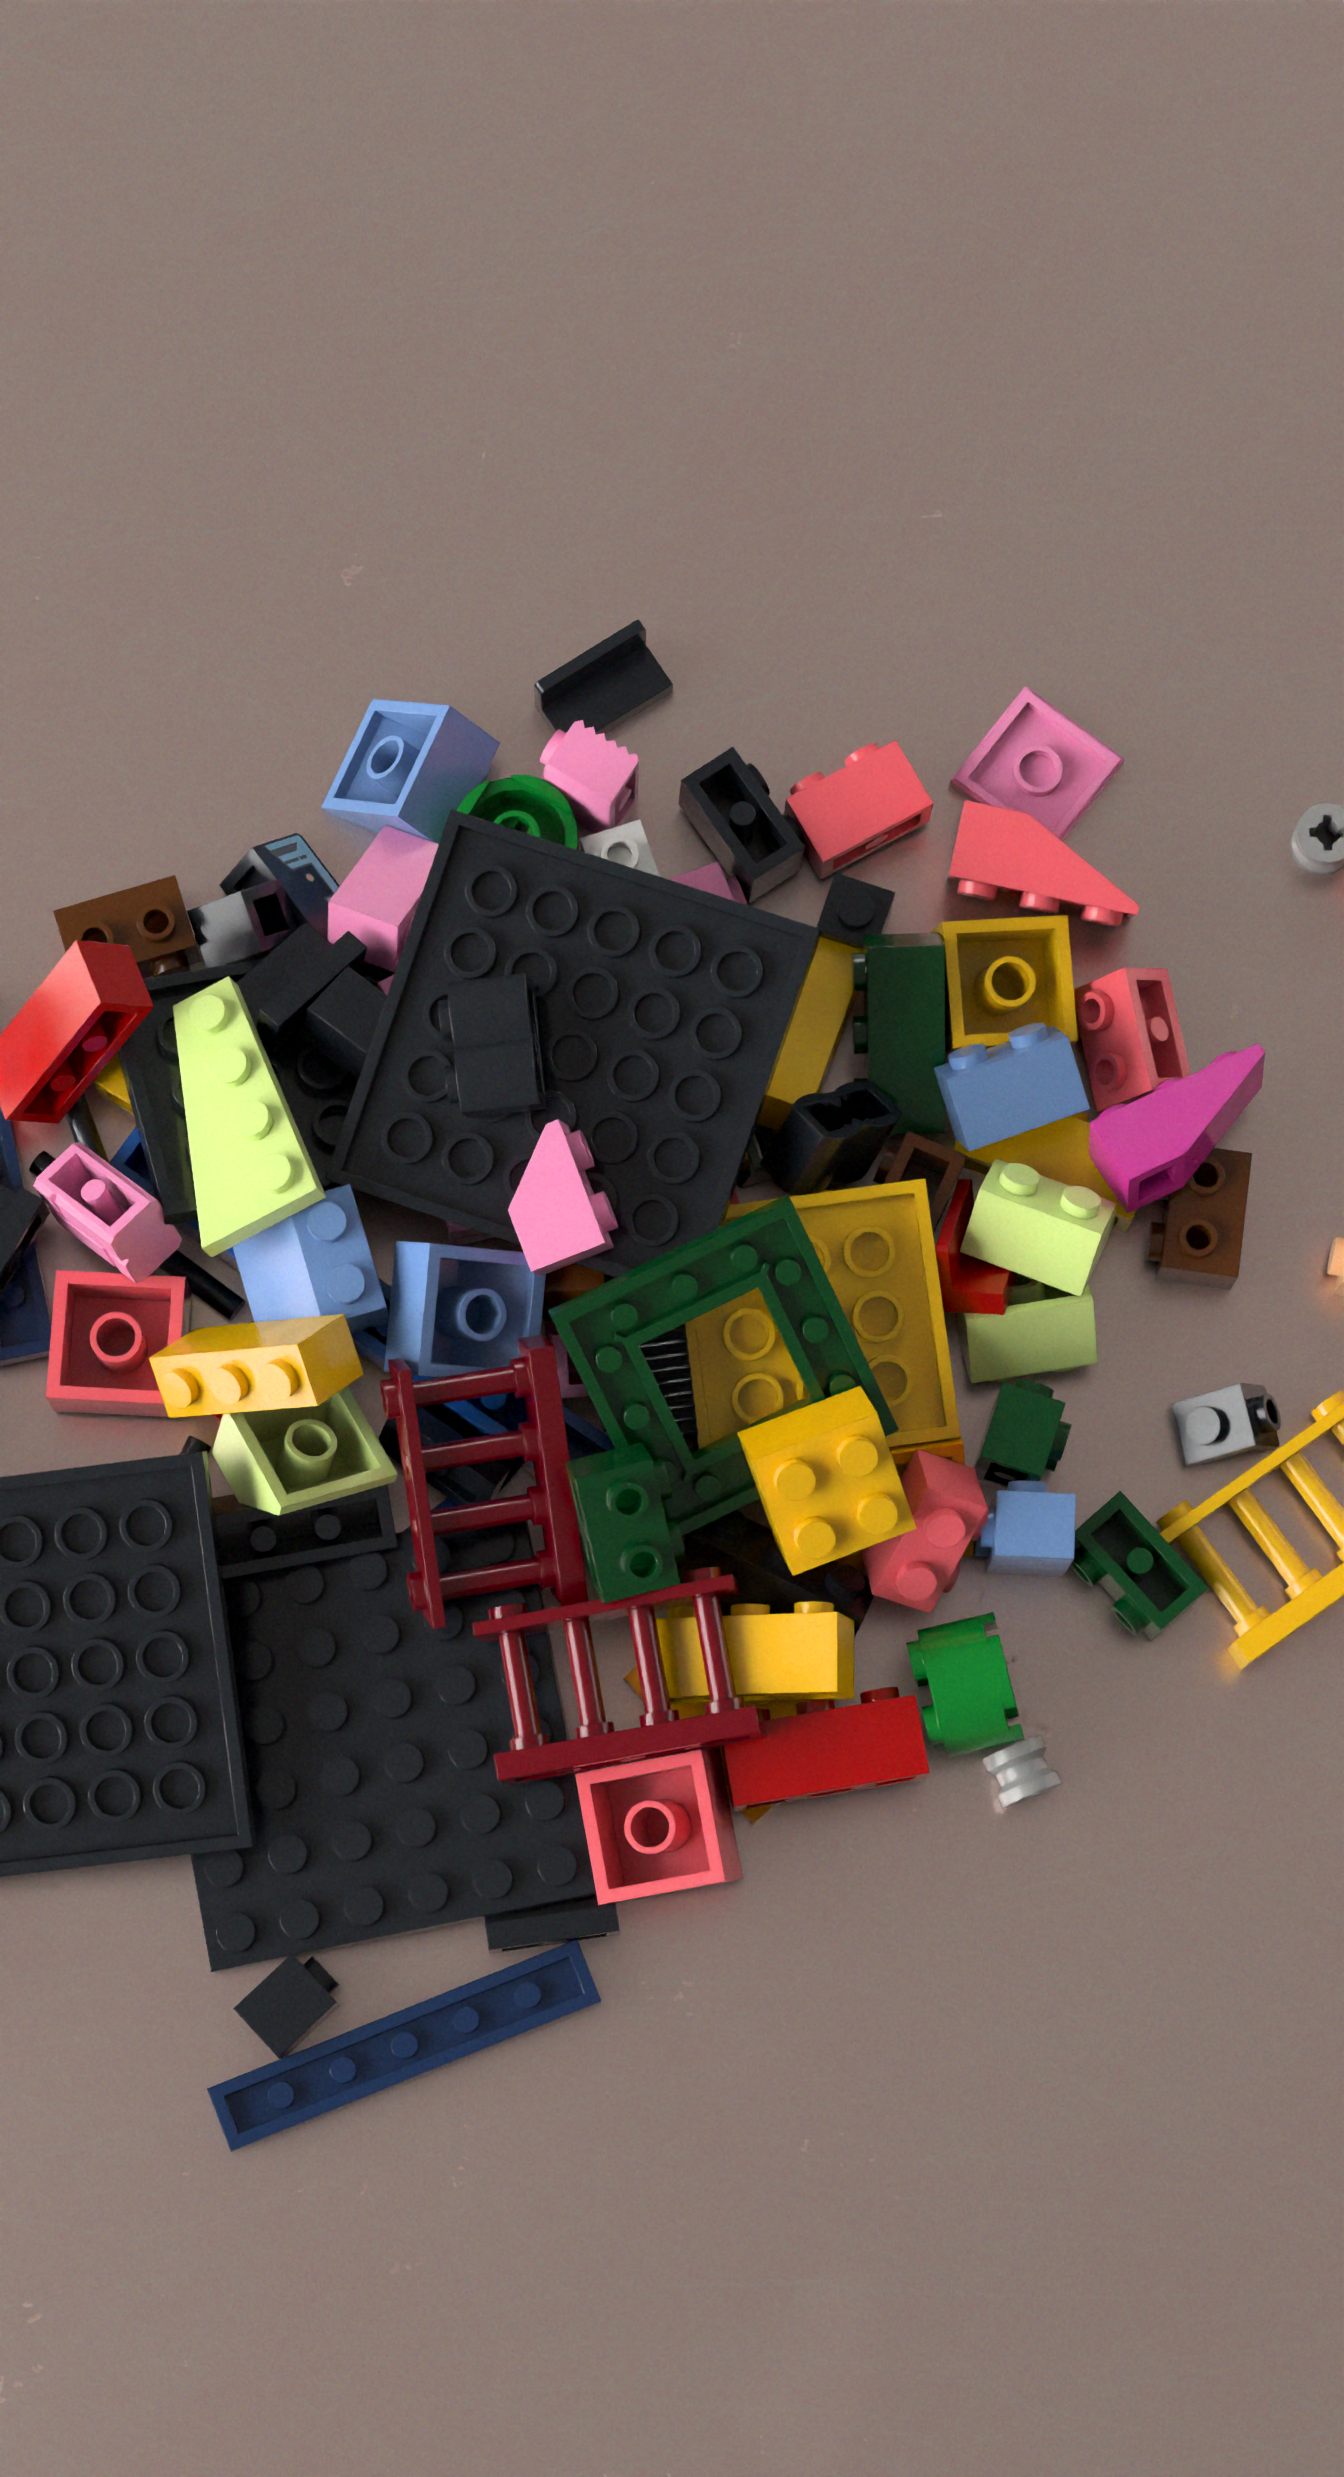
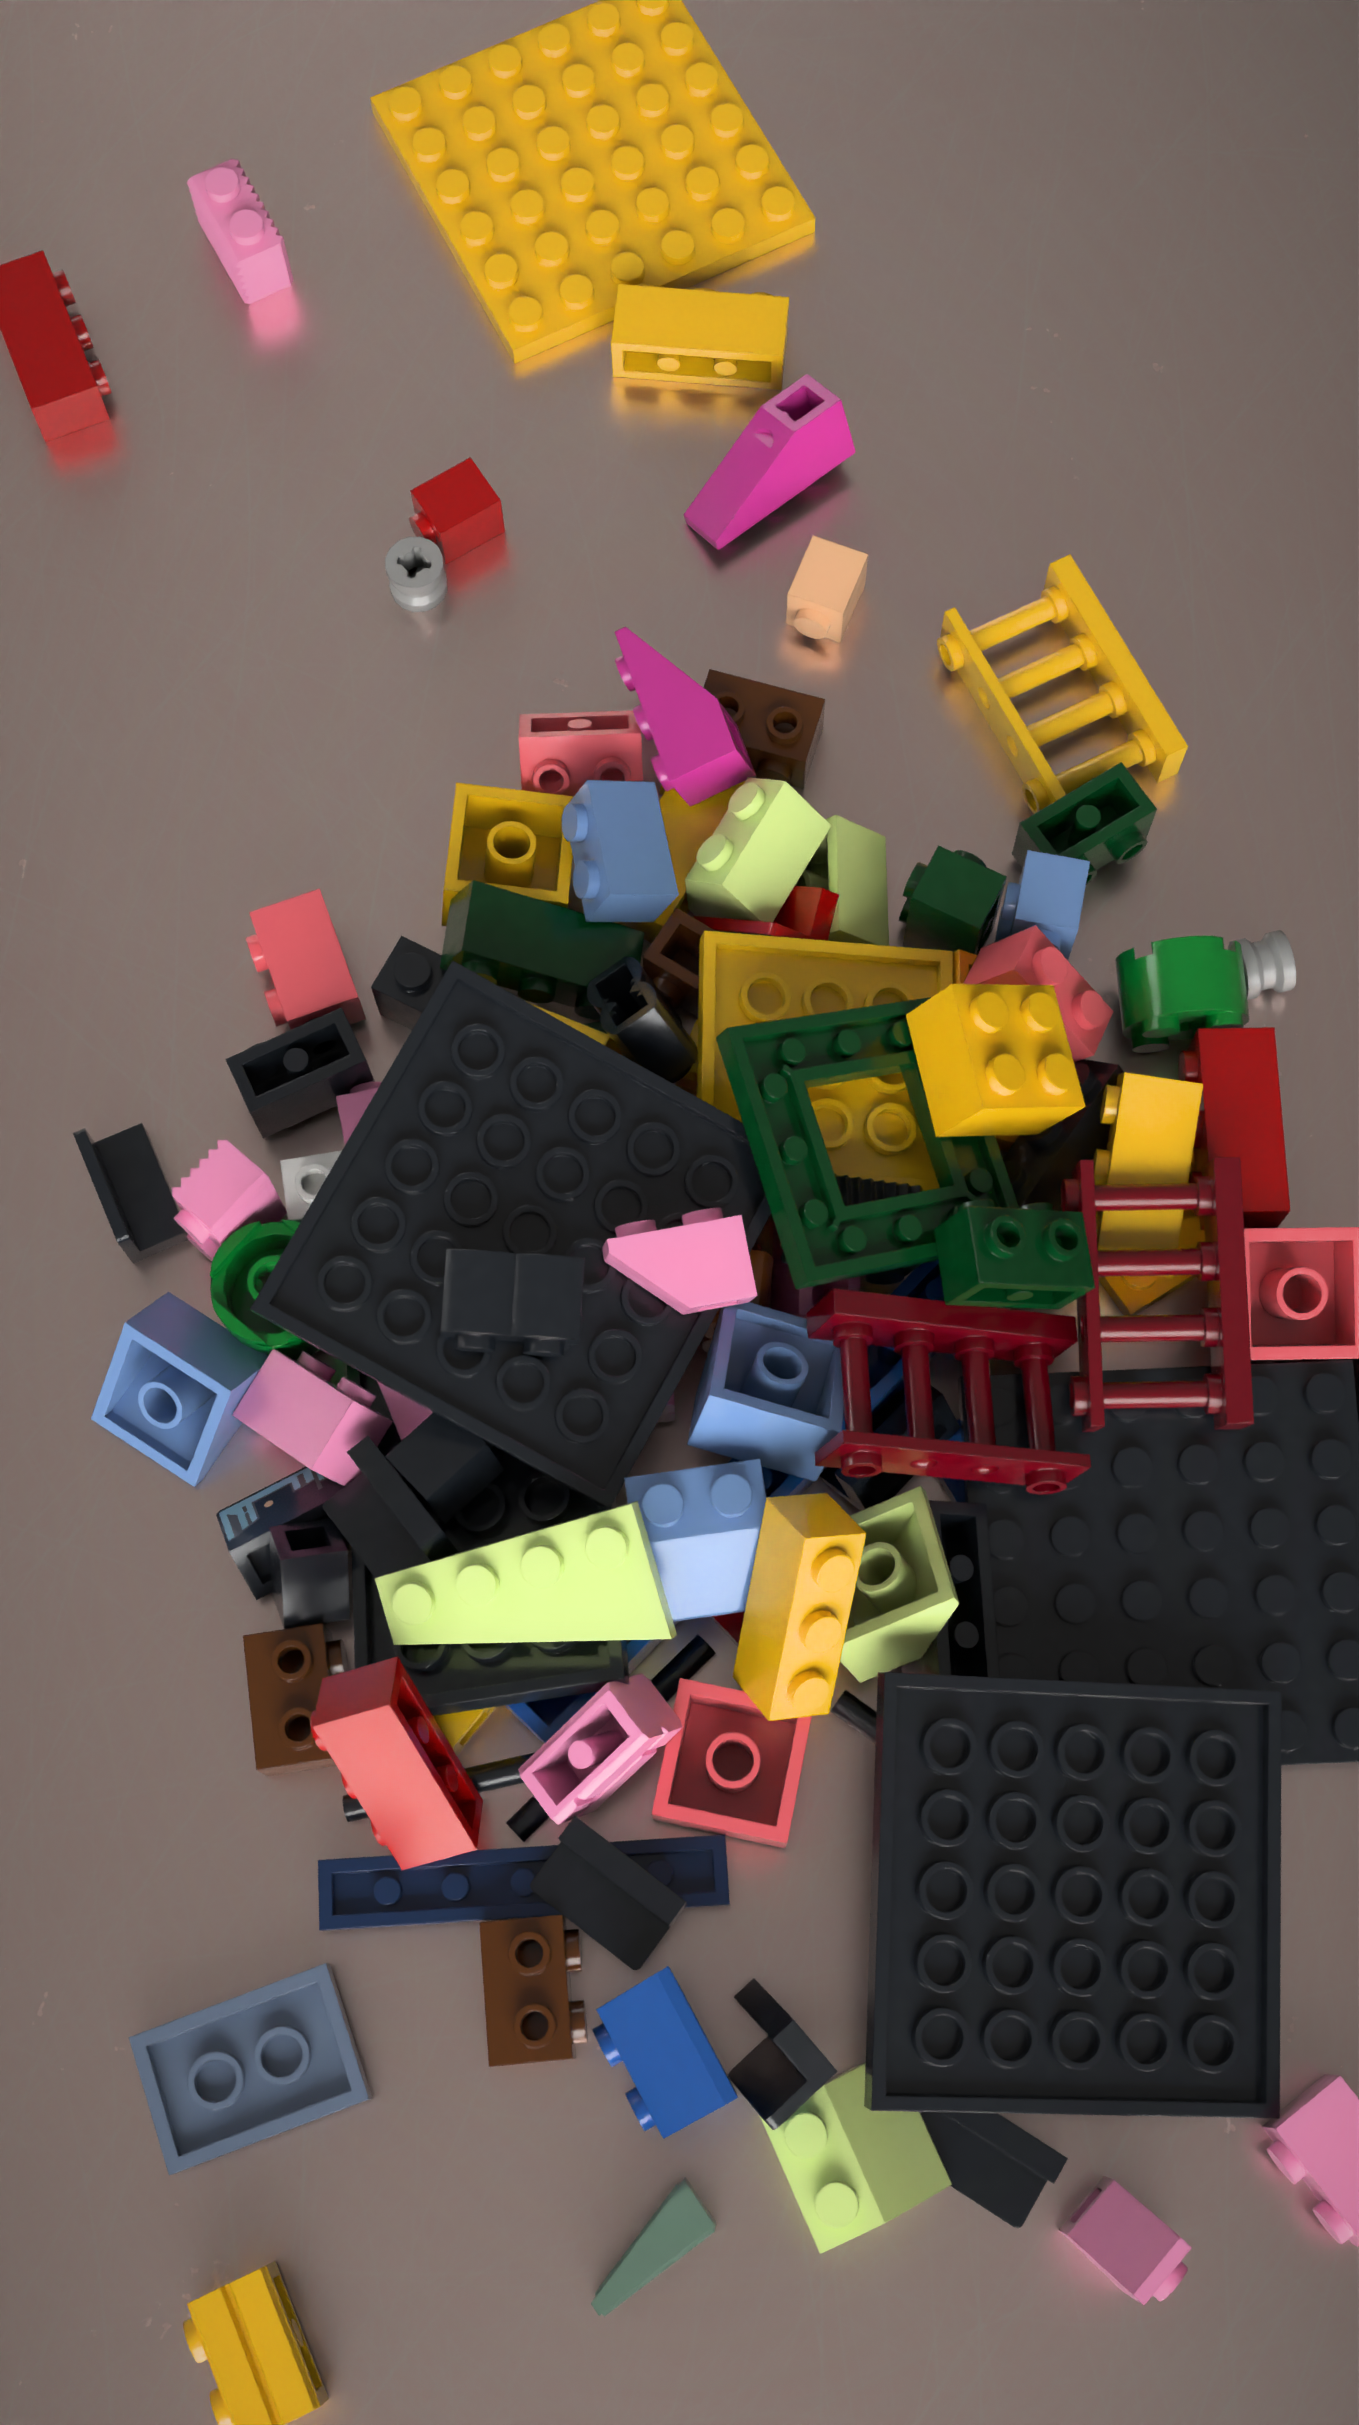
camera: 75 degrees left, 5 degrees down
coral slope [947,800,1139,927] -> none
bright pink tile [949,686,1125,842] -> none
bracket [1172,1383,1281,1466] -> none

